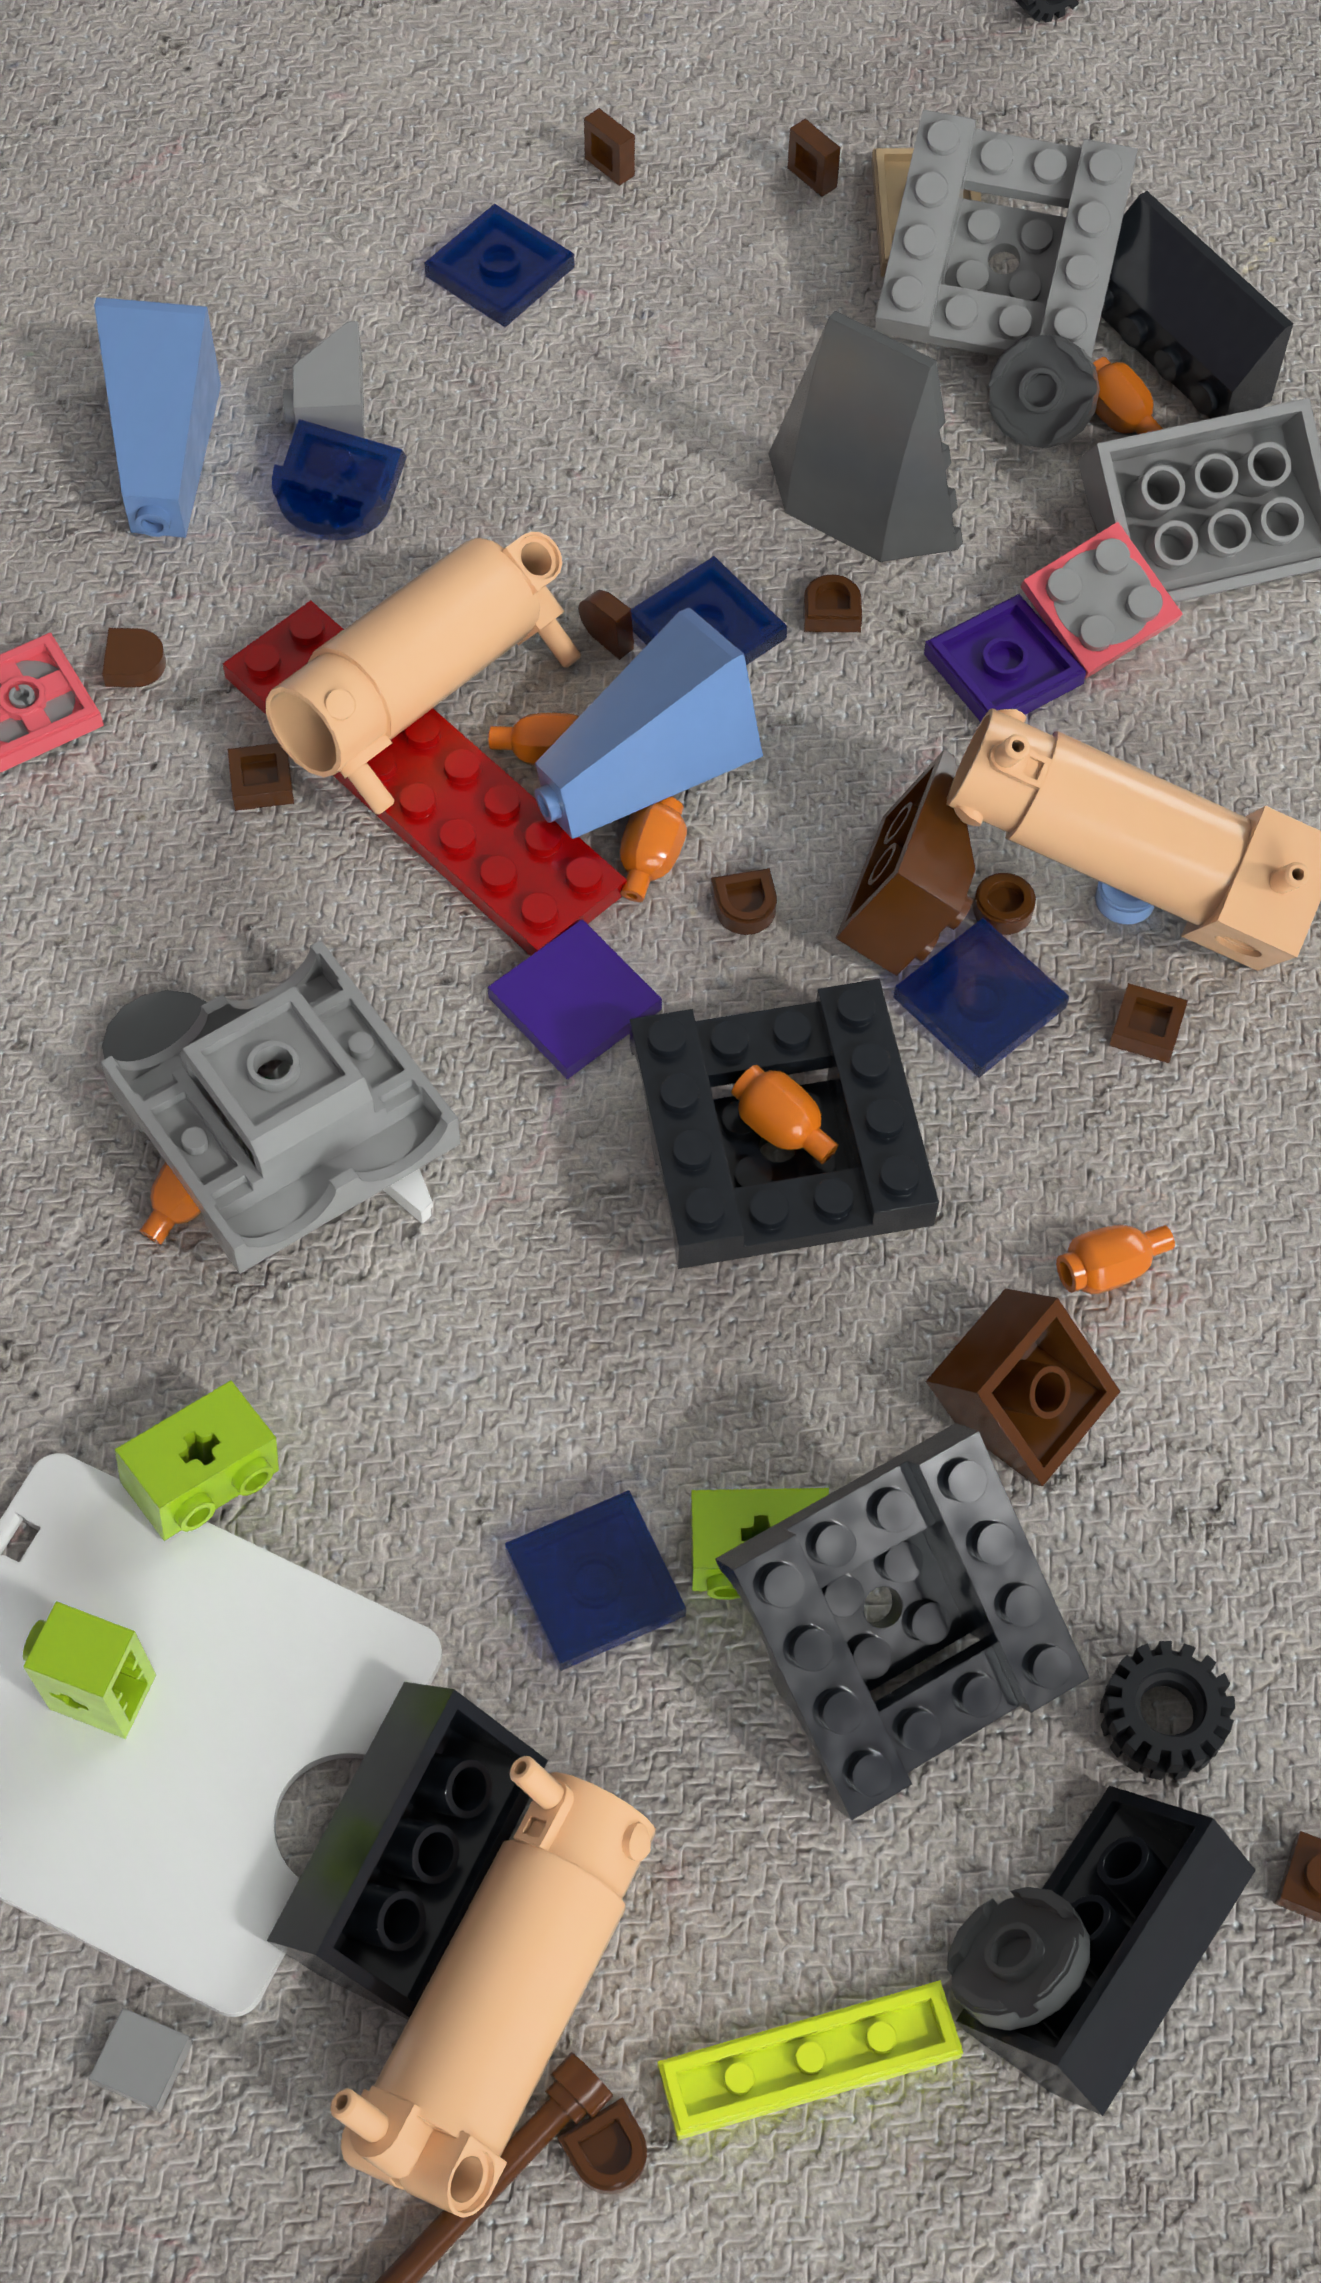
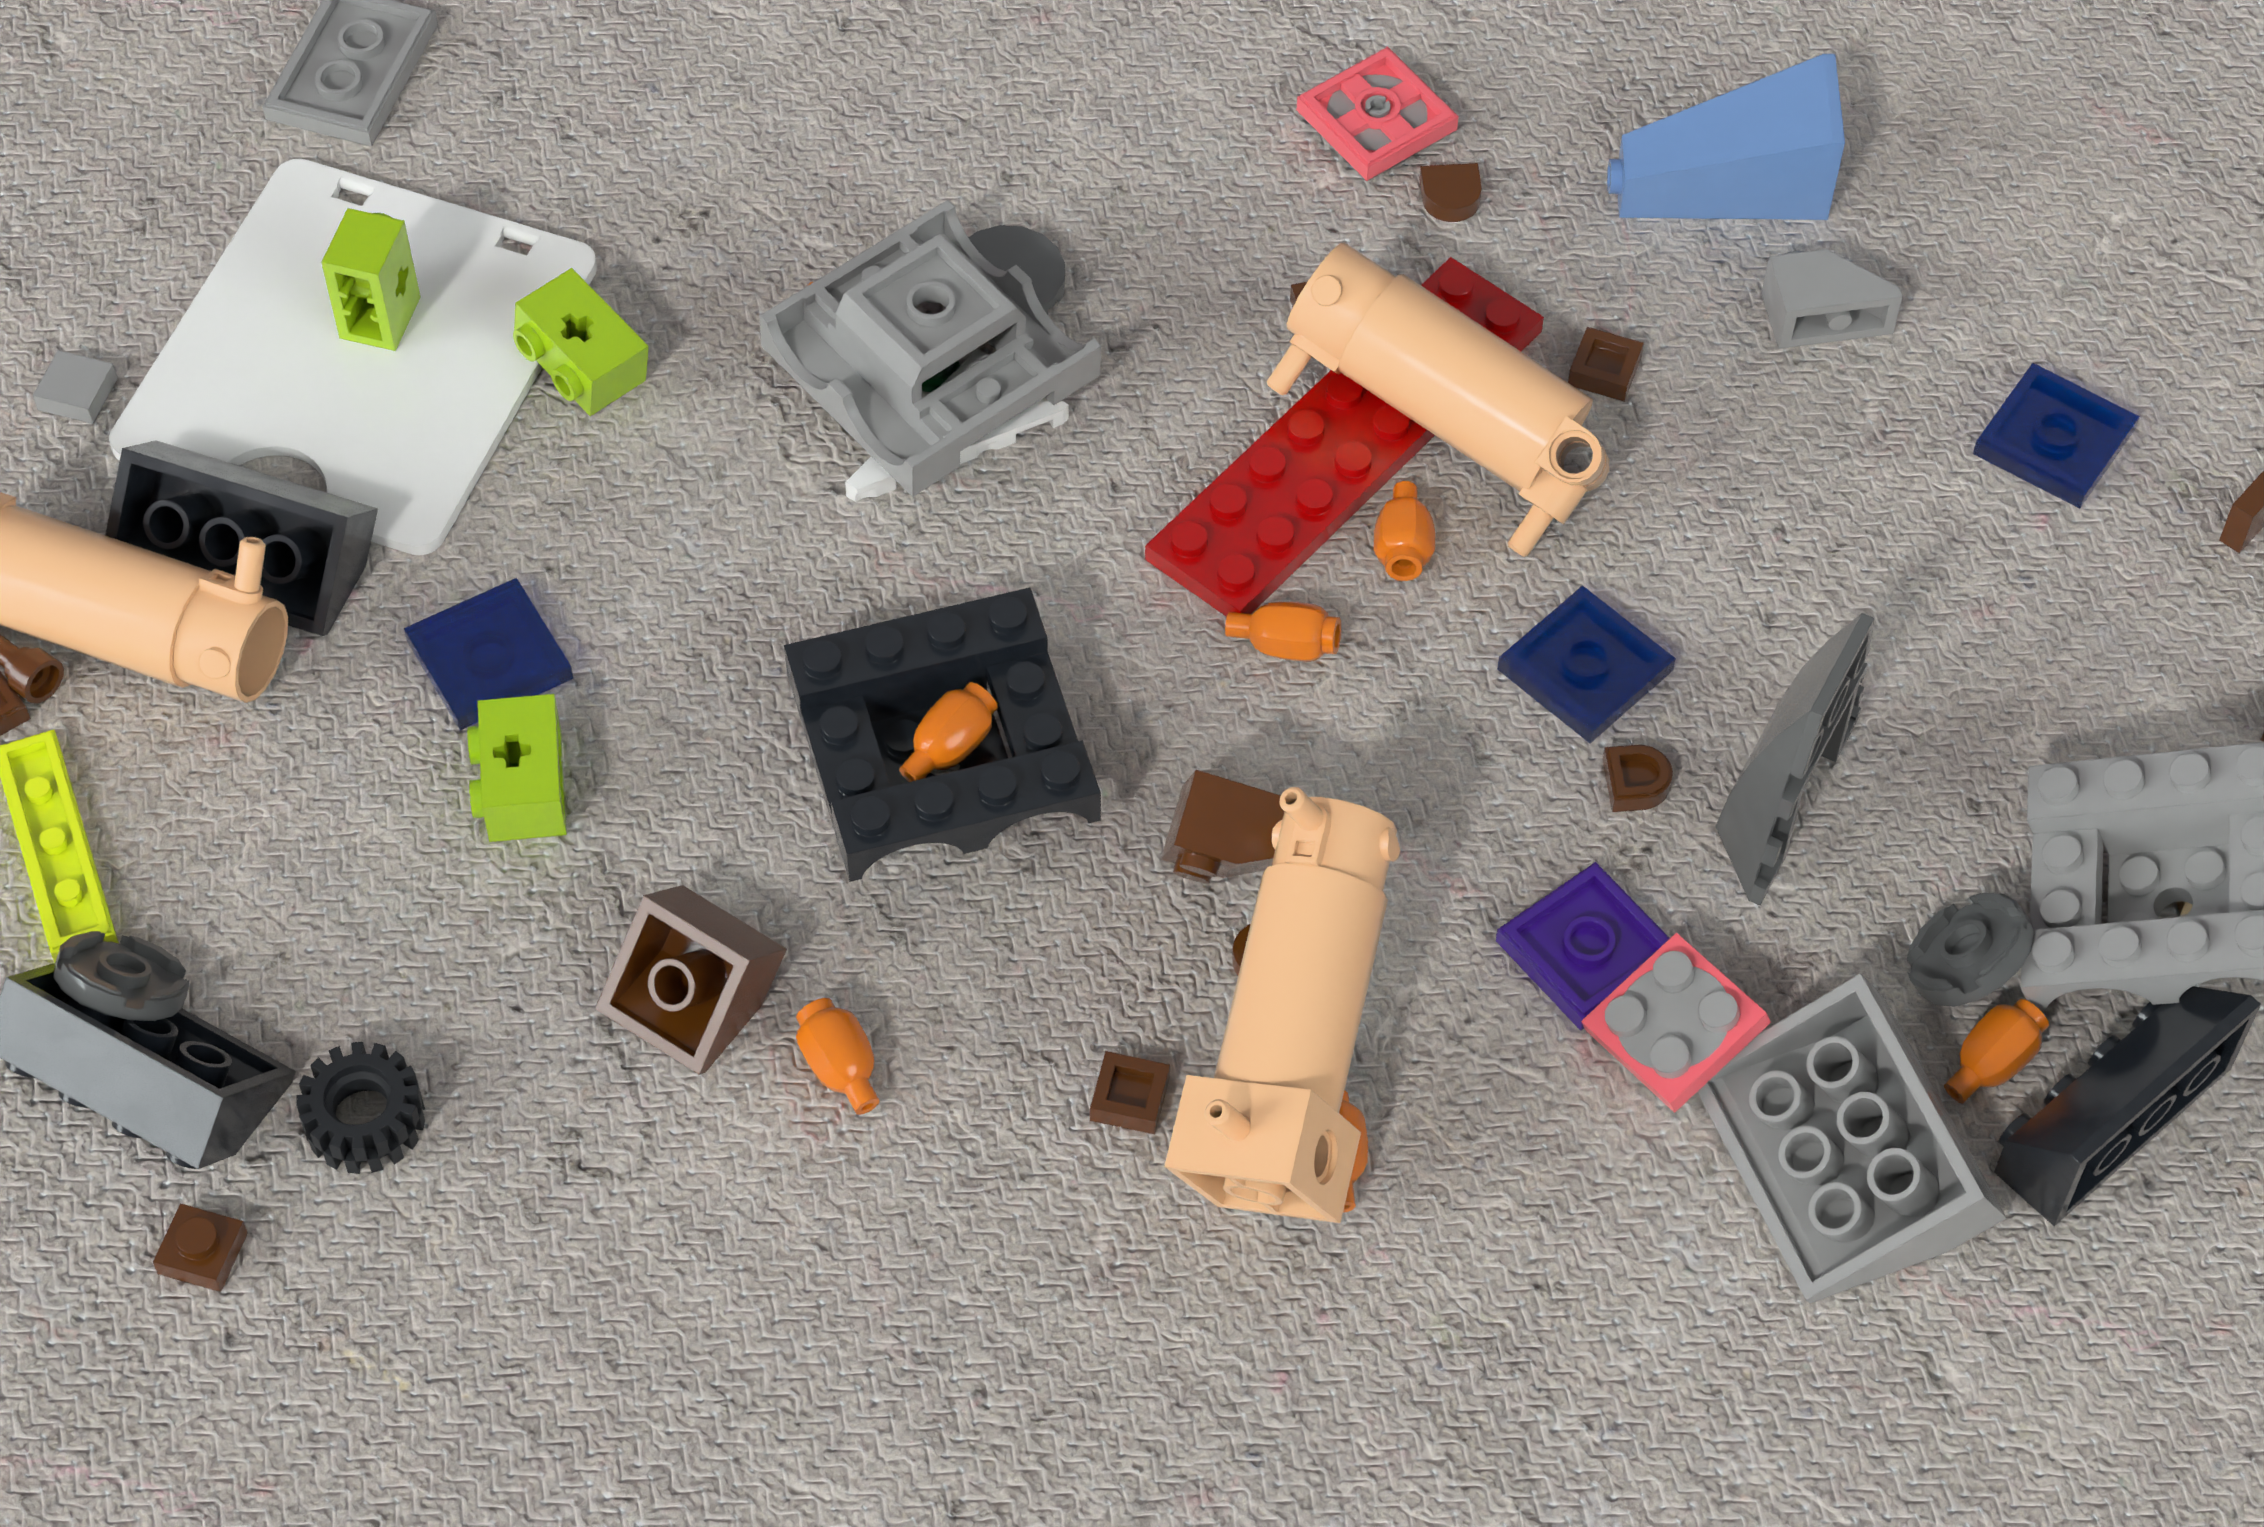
camera: 85 degrees right, 5 degrees down
clear blue slope [272,419,407,540] -> none
dark purple tile [488,919,662,1079] -> none
medium blue slope [535,607,763,839] -> none
reddish brown tile [578,590,634,660] -> none
reddish brown tile [710,868,777,935] -> none
black piece [715,1423,1089,1820] -> none
clear blue tile [893,918,1070,1078] -> none
none -> reddish brown tile [1568,327,1644,402]

